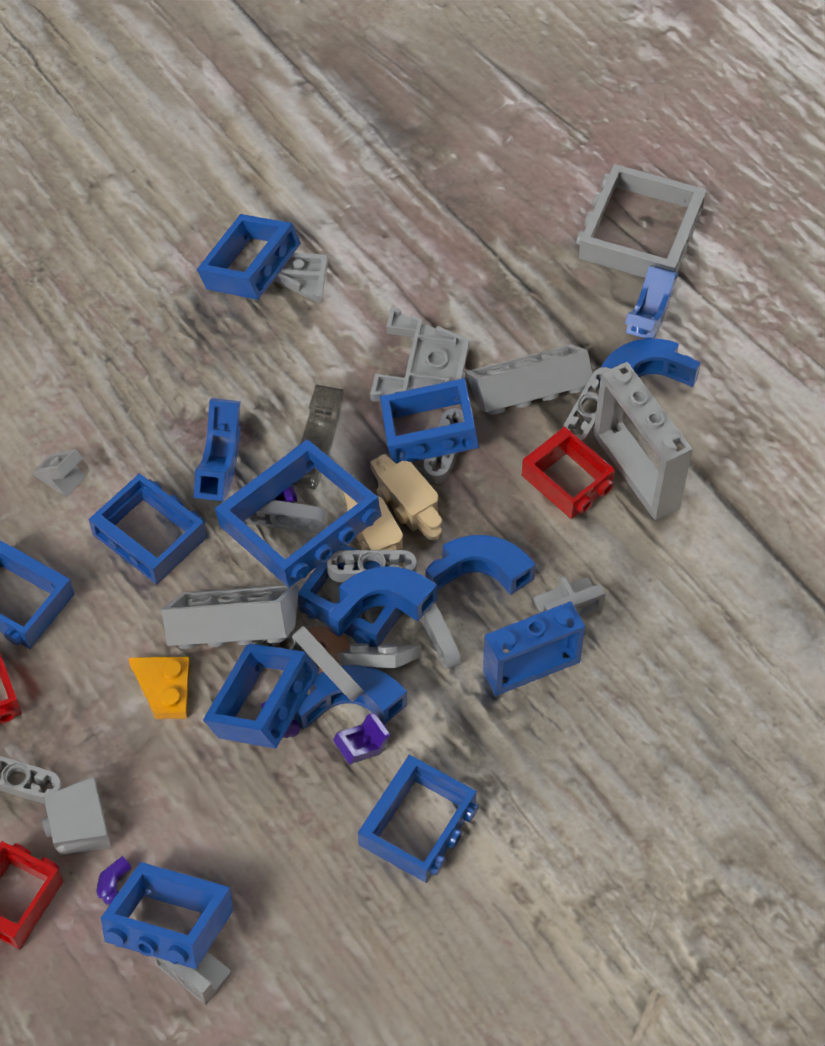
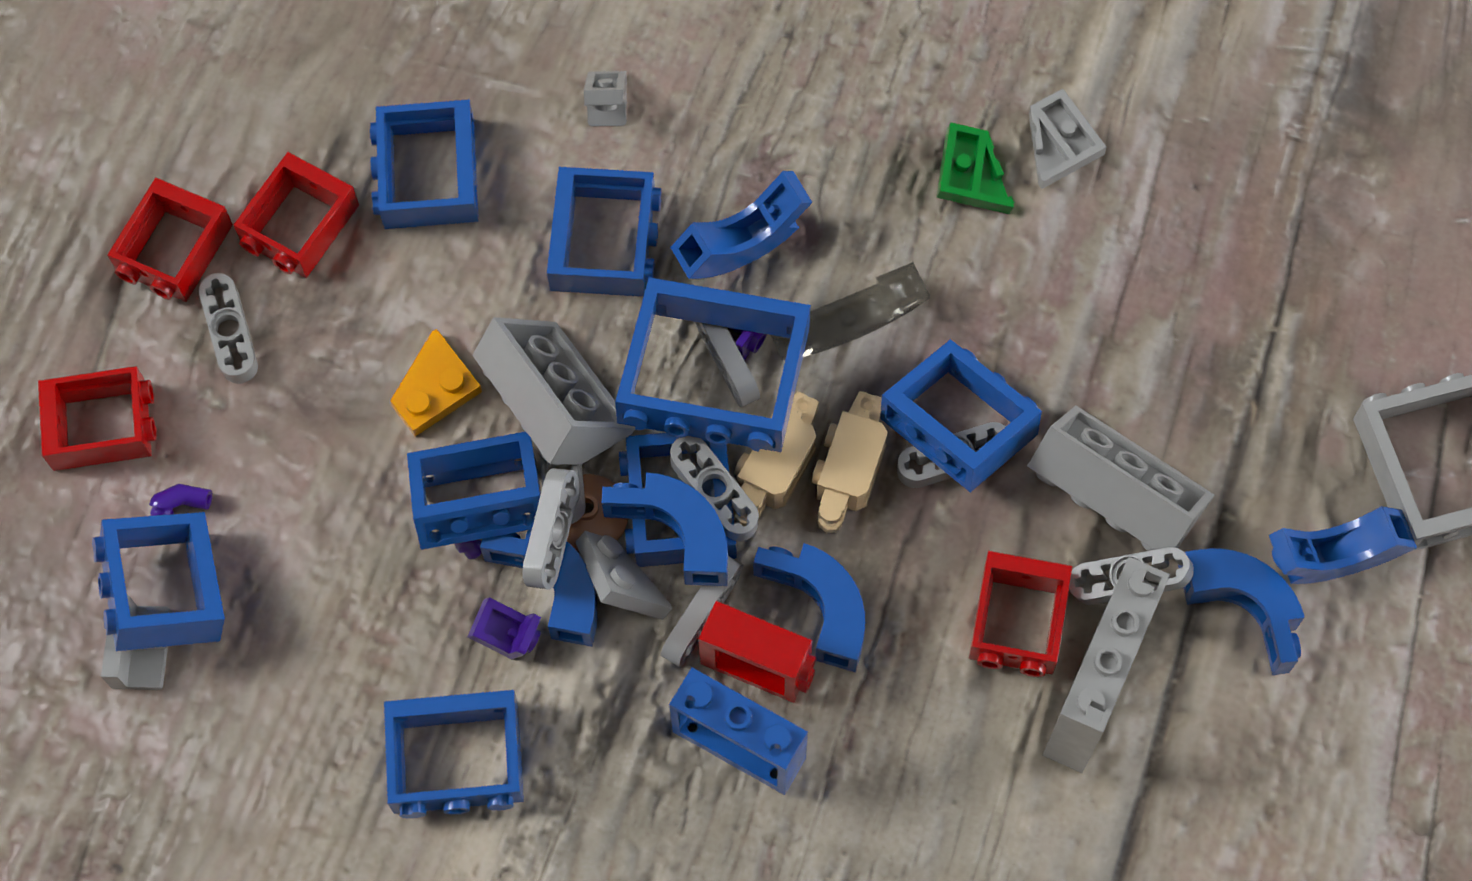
camera: 55 degrees right, 10 degrees up
light grey torso [42,777,111,856] -> none
blue window [197,214,301,300] -> none
light grey wing [370,307,469,401] -> none
light grey panel [533,576,605,617] -> none
none -> red window [698,601,817,703]
none -> green wing [936,122,1014,214]

